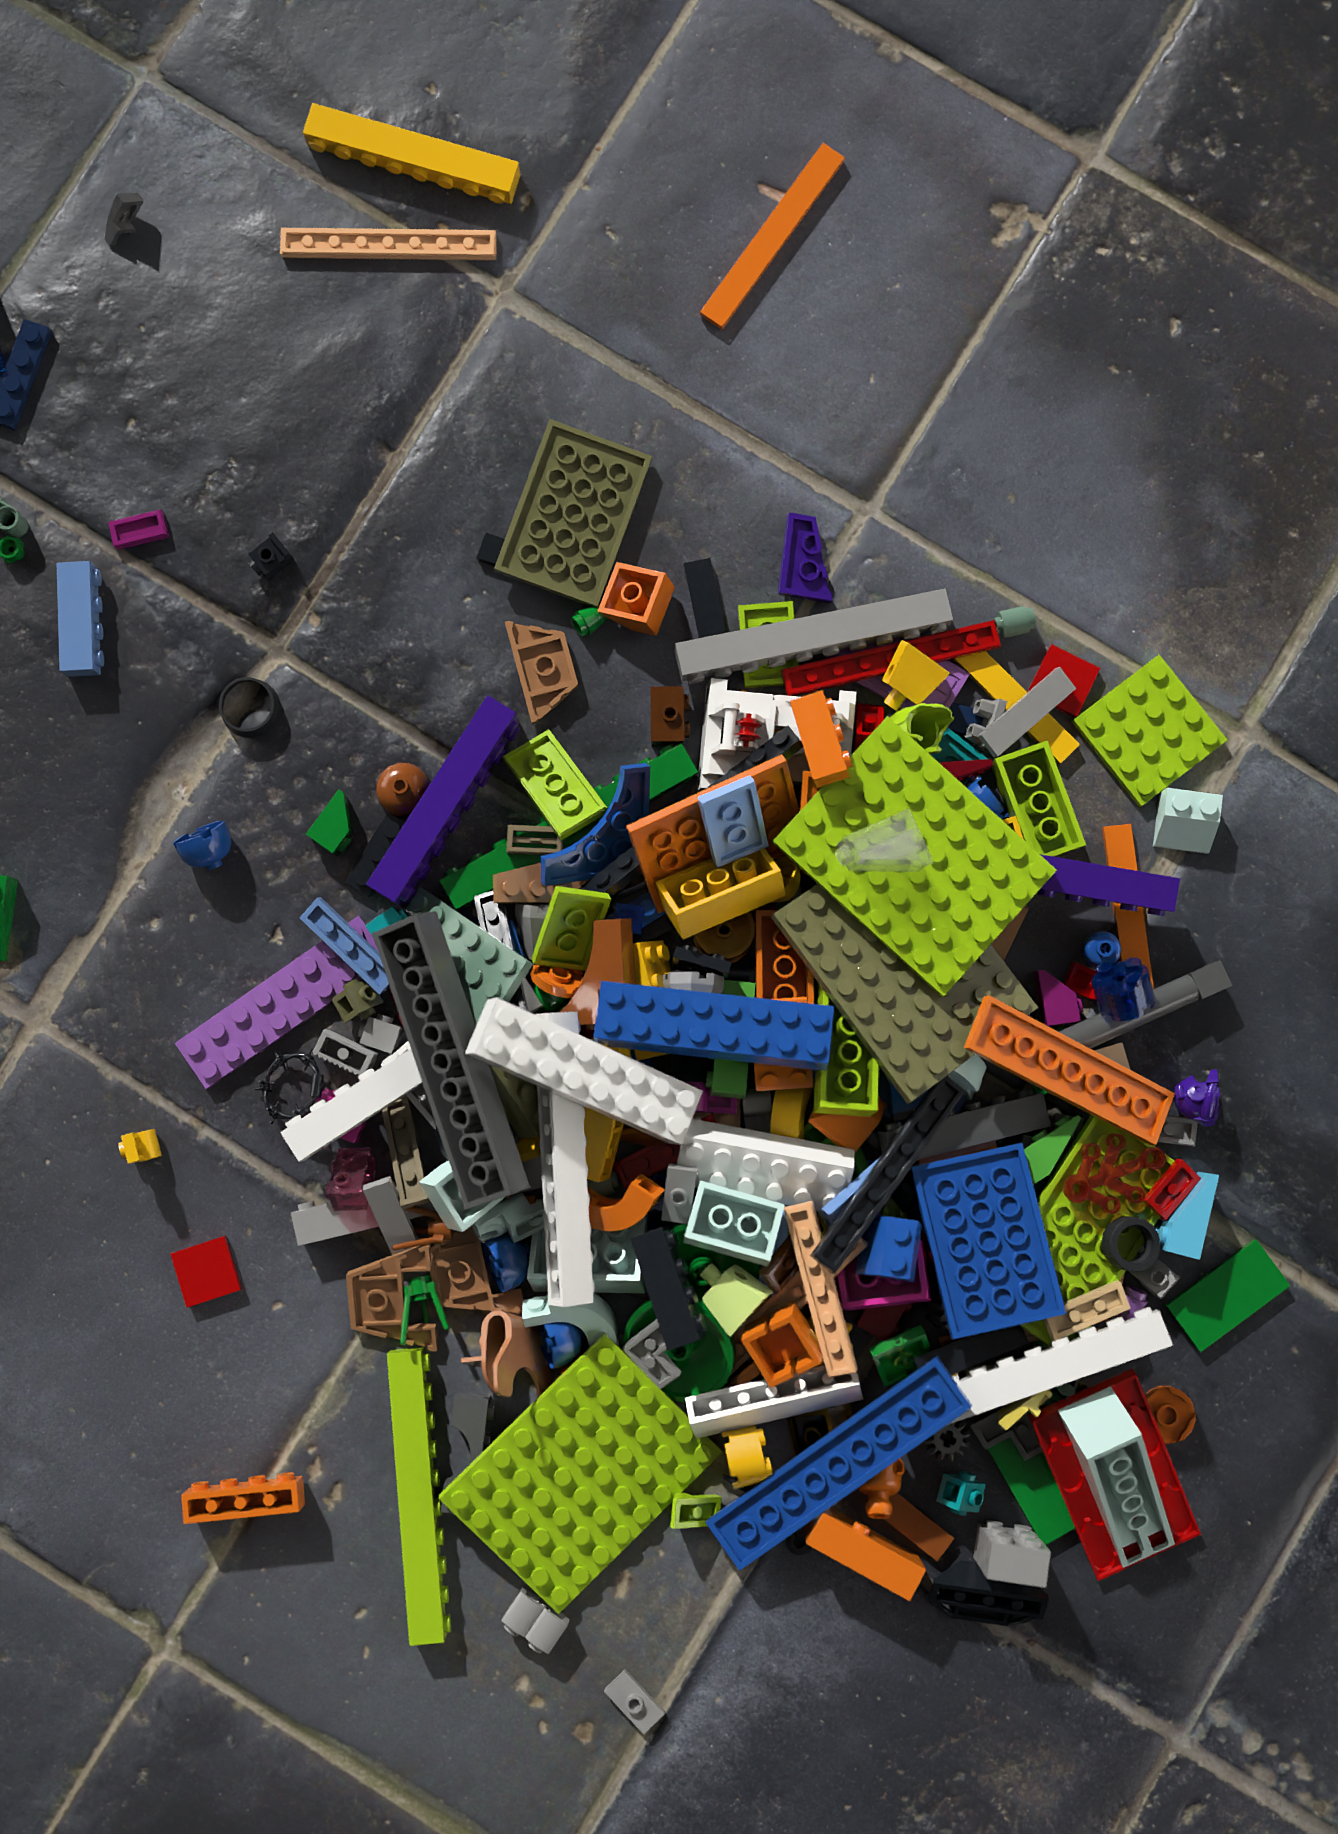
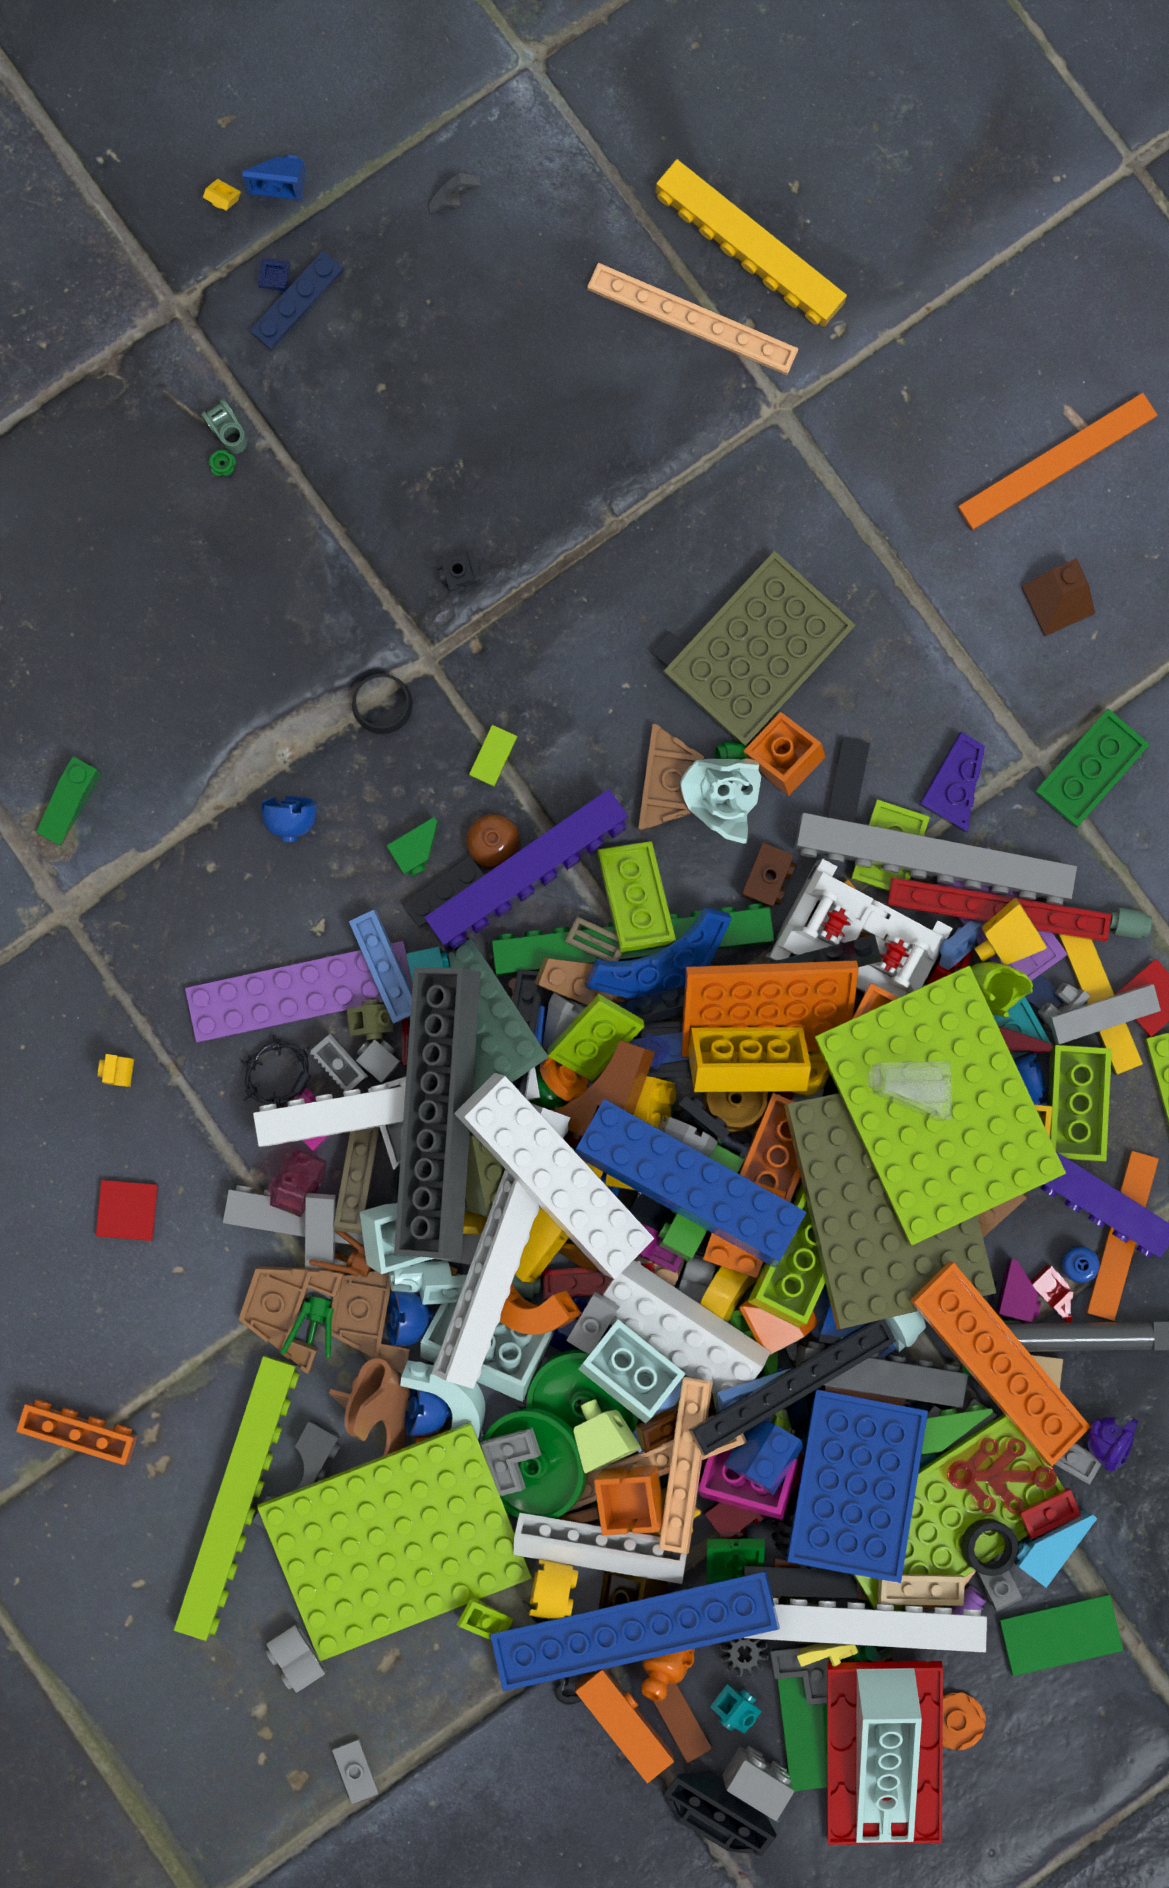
camera: 20 degrees right, 0 degrees up
medium blue brick [56,561,104,677] -> none
magenta tile [108,509,169,550] -> none
black brick [630,1226,707,1351] -> none
light blue plate [697,775,769,868] -> none
orange brick [790,690,853,788] -> none
clear blue brick [1092,957,1156,1021] -> none
none -> lime tile [469,725,517,787]
none -> light aqua piece [680,759,761,843]
none -> medium blue plate [939,920,981,970]
none -> reddish brown slope [1022,558,1095,636]
none -> green plate [1035,709,1150,828]

